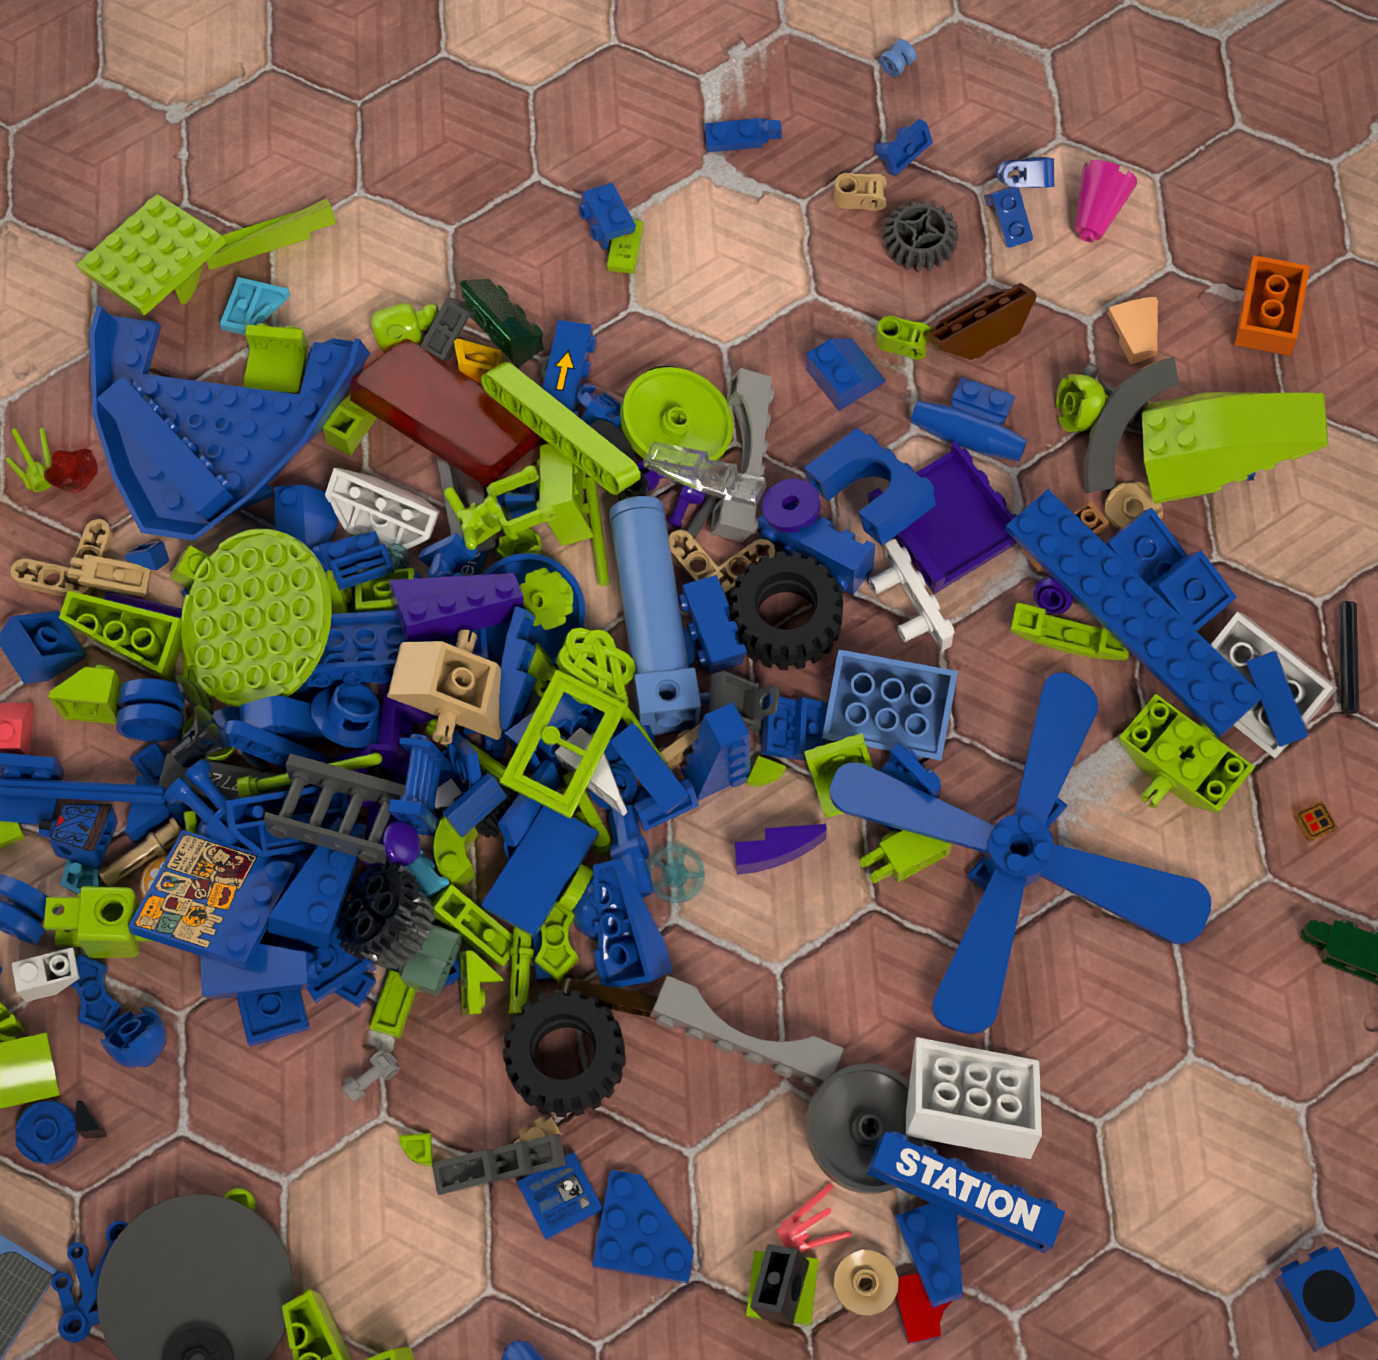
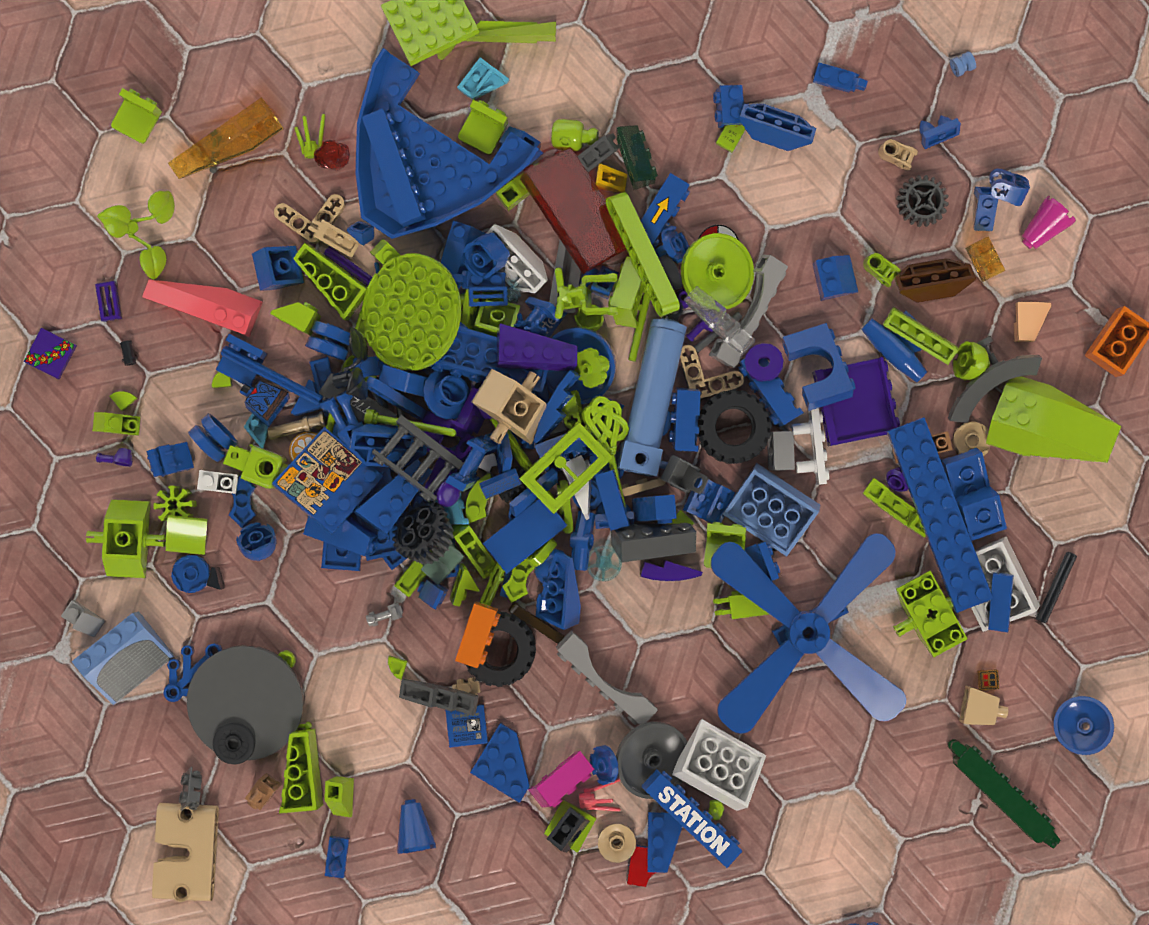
camera: 15 degrees right, 20 degrees up
none -> blue slope [417,579,449,610]
none -> orange brick [455,601,501,668]
none -> blue brick [463,232,510,278]
none -> dark pink wedge [528,751,594,808]
none -> blue tile [590,745,618,785]
none -> dark grey wedge [611,523,696,562]
none -> lime piece [708,800,724,821]
none -> blue wedge [739,104,817,151]
none -> light grey hinge [767,431,795,471]
none -> lime slope [883,307,959,365]
none -> tan torso [959,686,1008,725]
none -> clear yellow brick [965,236,1006,282]

